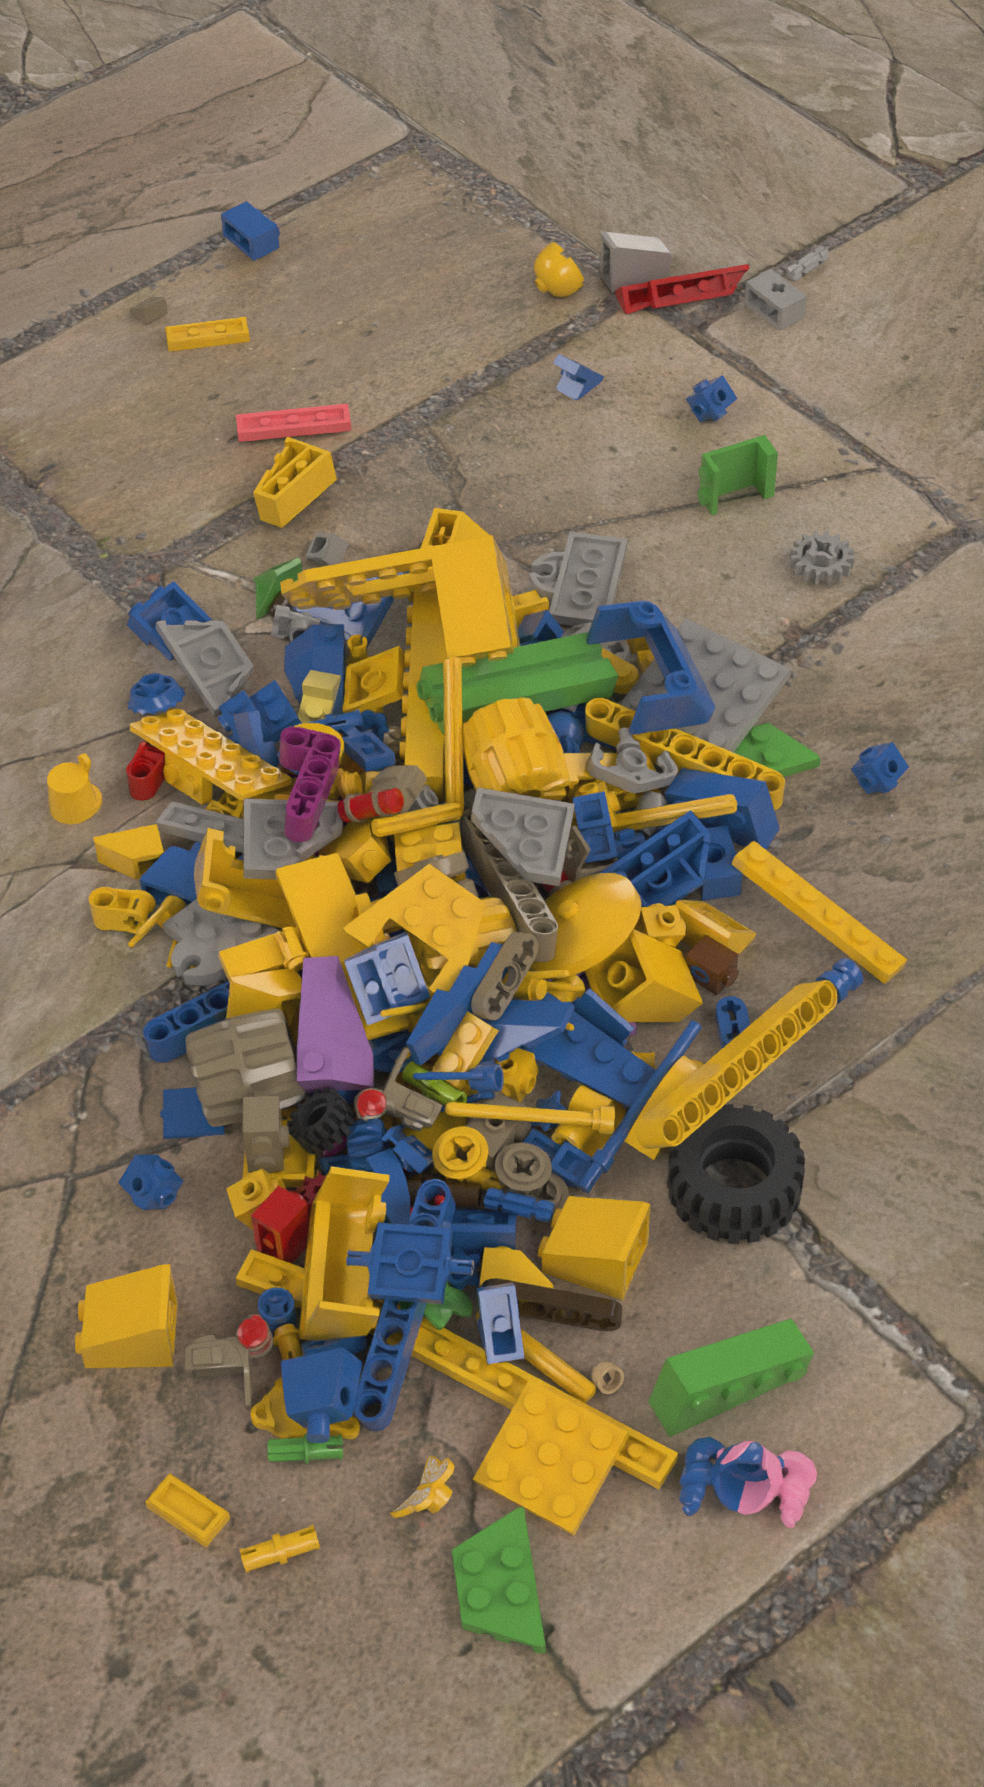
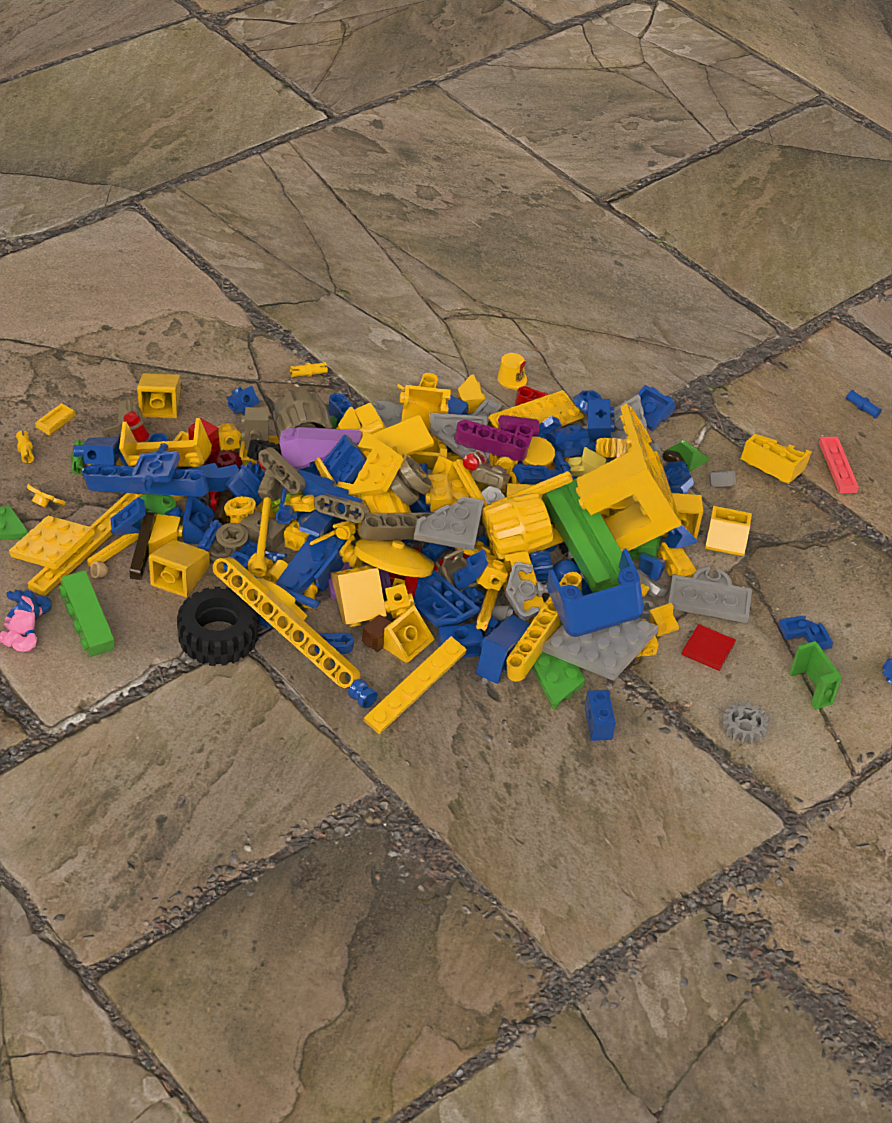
camera: 85 degrees right, 5 degrees down
blue brick [851,742,909,794] -> none
none -> dark tan beam [258,447,306,494]
none -> yellow pin [289,362,328,378]
none -> magenta brick [498,415,540,436]
none -> blue brick [585,690,616,741]
none -> blue brick [588,399,615,440]
none -> yellow gear [595,438,631,458]
none -> red tile [682,624,736,671]
none -> blue plate [778,616,833,650]
none -> blue pin [846,390,882,419]

